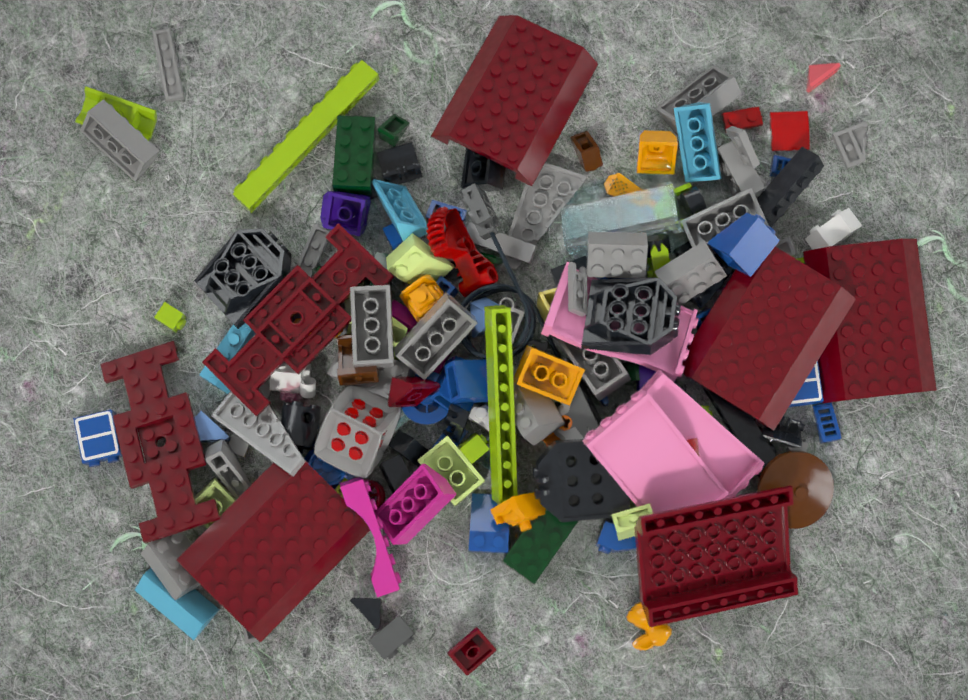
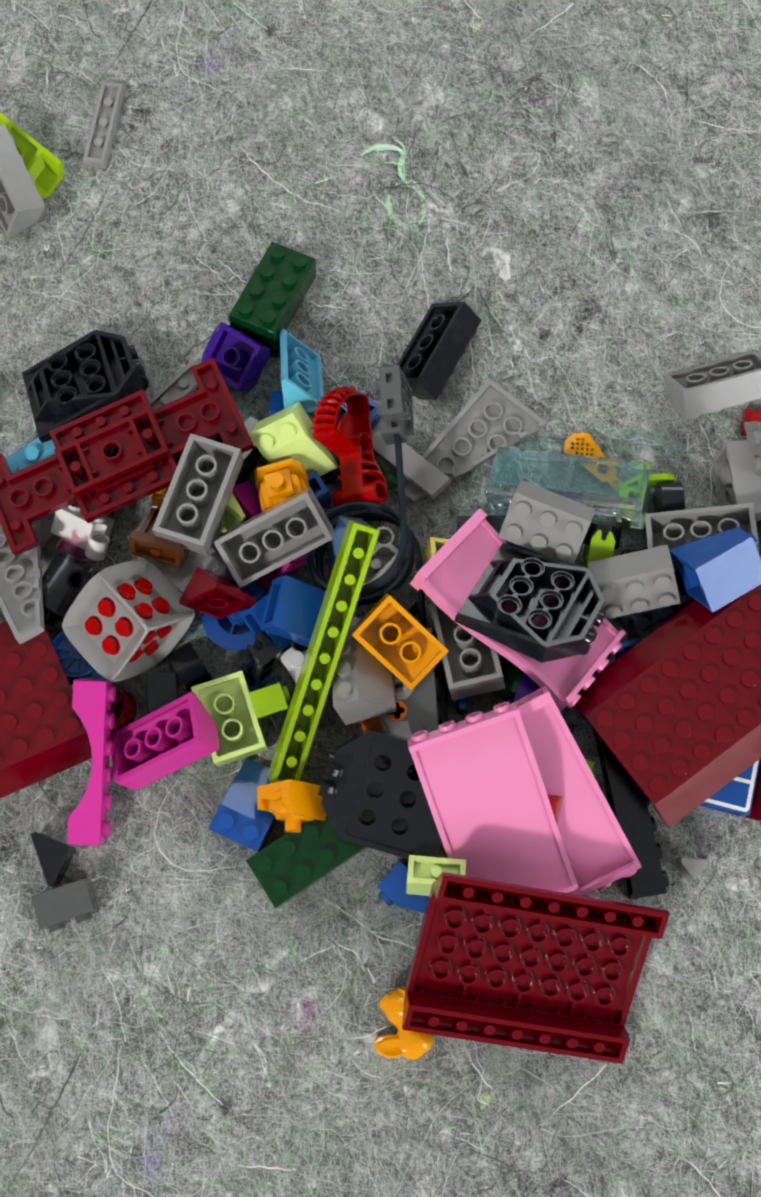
camera: 20 degrees right, 5 degrees down
lime brick [233,60,379,213] -> none
black hinge [376,142,423,185] -> none
dark green slope [377,113,410,147] -> none
dark red slope [431,15,598,186] -> none
dark red slope [447,627,497,676] -> none
light grey hinge [568,262,588,317] -> none
reddish brown slope [570,130,603,172] -> none
light orange brick [637,130,678,174] -> none
medium azure slope [674,102,722,183] -> none
reddish brown dish [757,451,834,529] -> none
black hinge [763,416,805,448] -> none
blue slope [812,402,842,444] -> none

